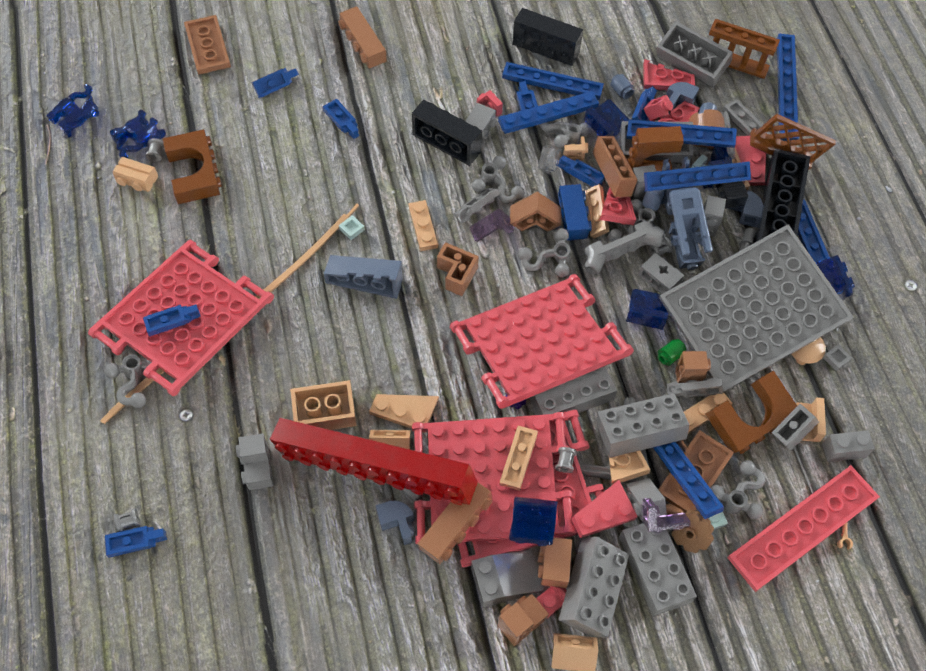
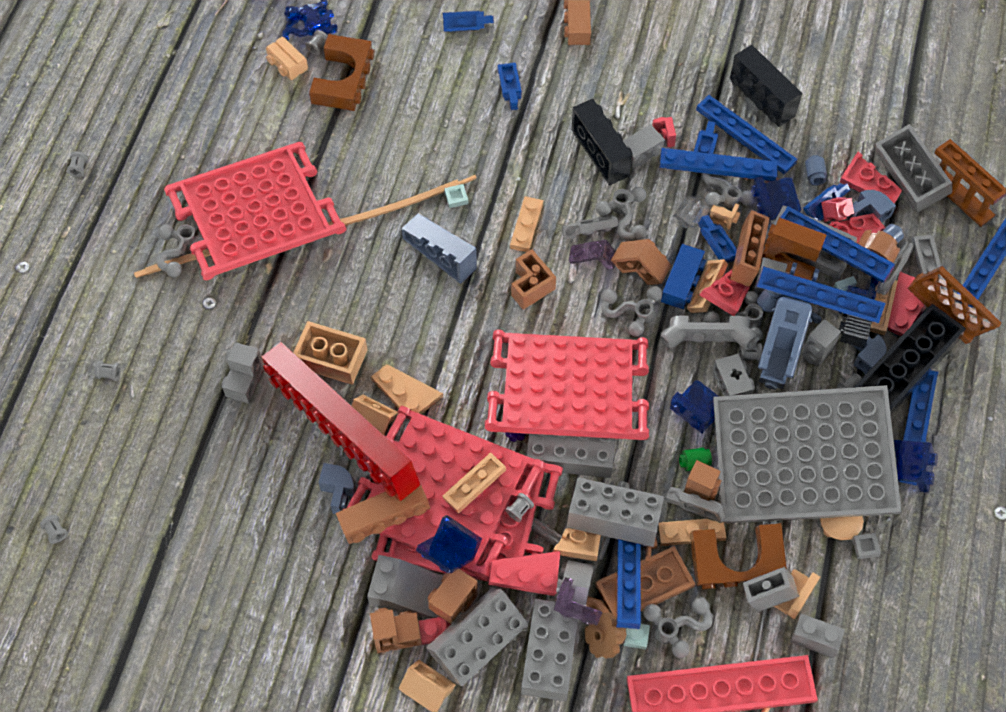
camera: 30 degrees right, 0 degrees up
blue hinge [105,526,167,558] -> none
blue hinge [143,304,201,337] -> none

